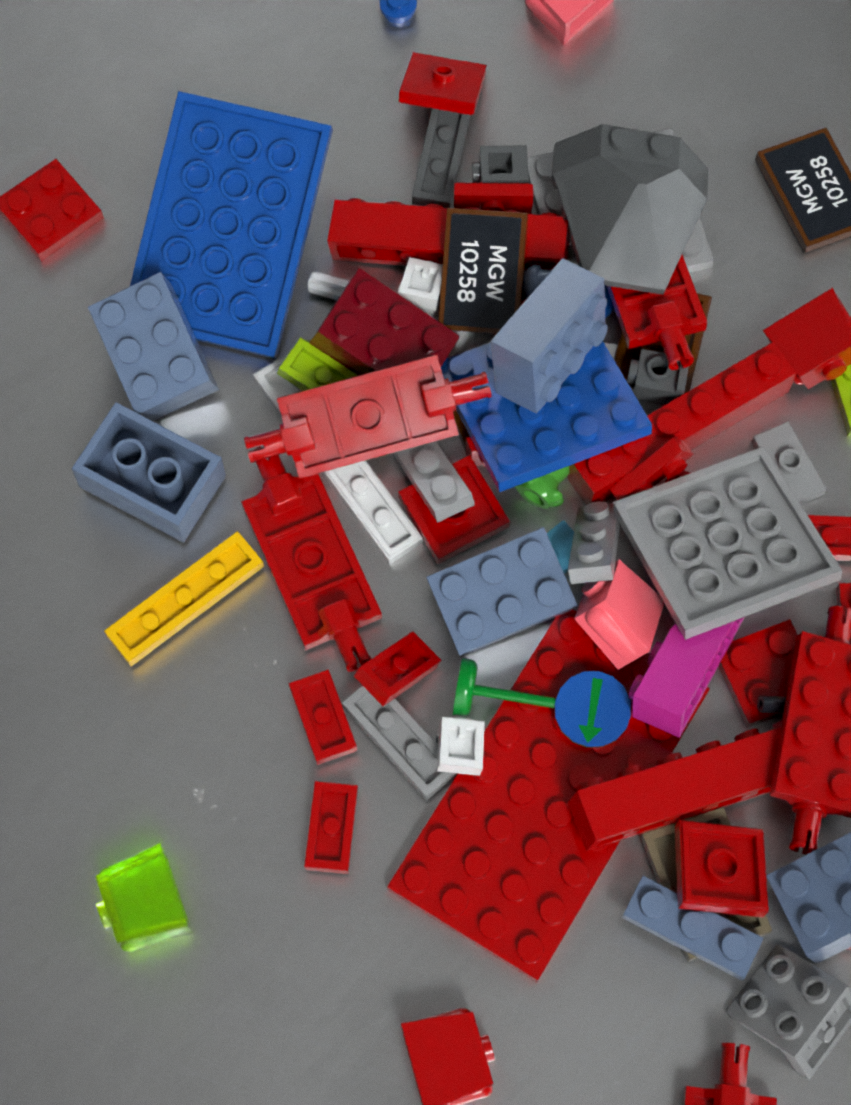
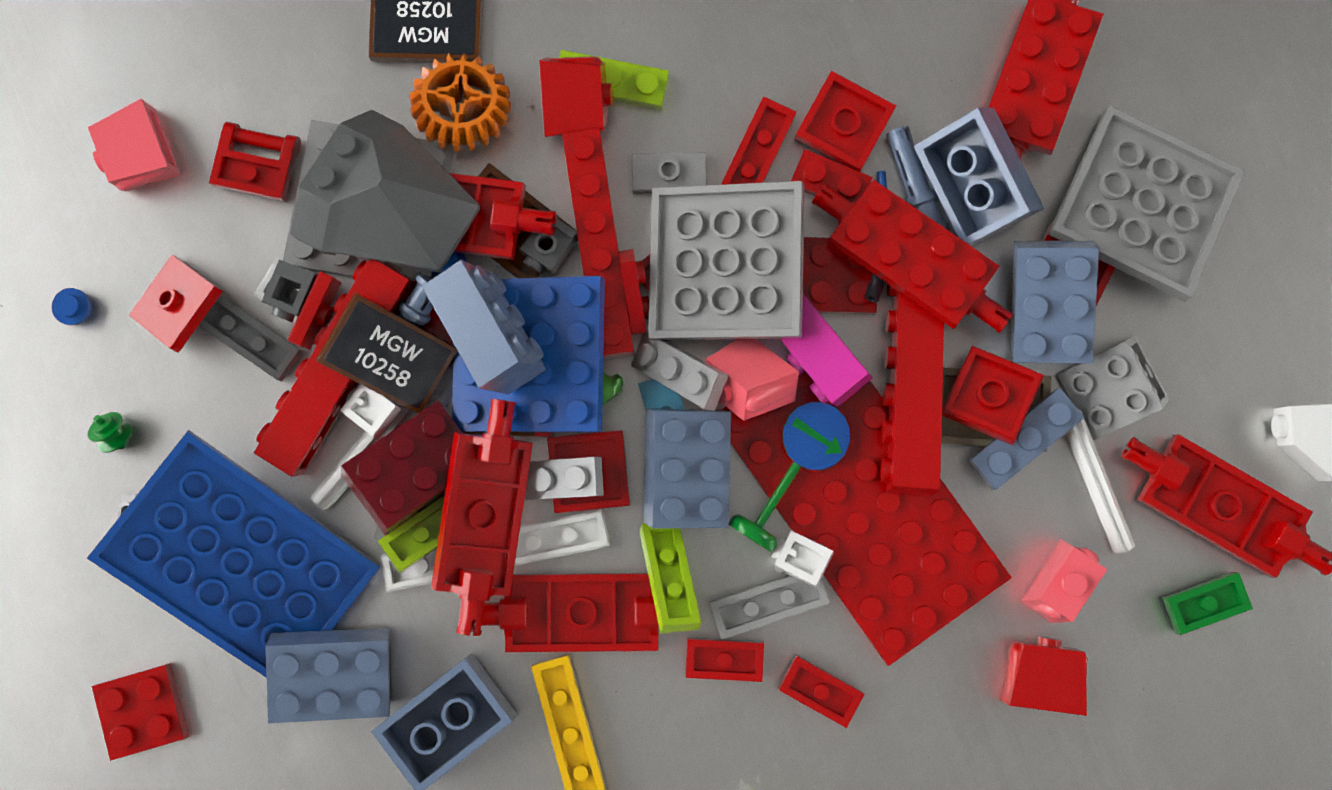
camera: 60 degrees left, 15 degrees up
red plate [354,631,442,706] -> none
none -> green wheel [87,412,133,453]
none -> red plate [209,122,301,202]
none -> orange gear [409,53,511,153]
none -> lime plate [639,523,701,634]
none -> coral torso [1020,539,1107,623]
none -> white axle [1065,409,1135,554]

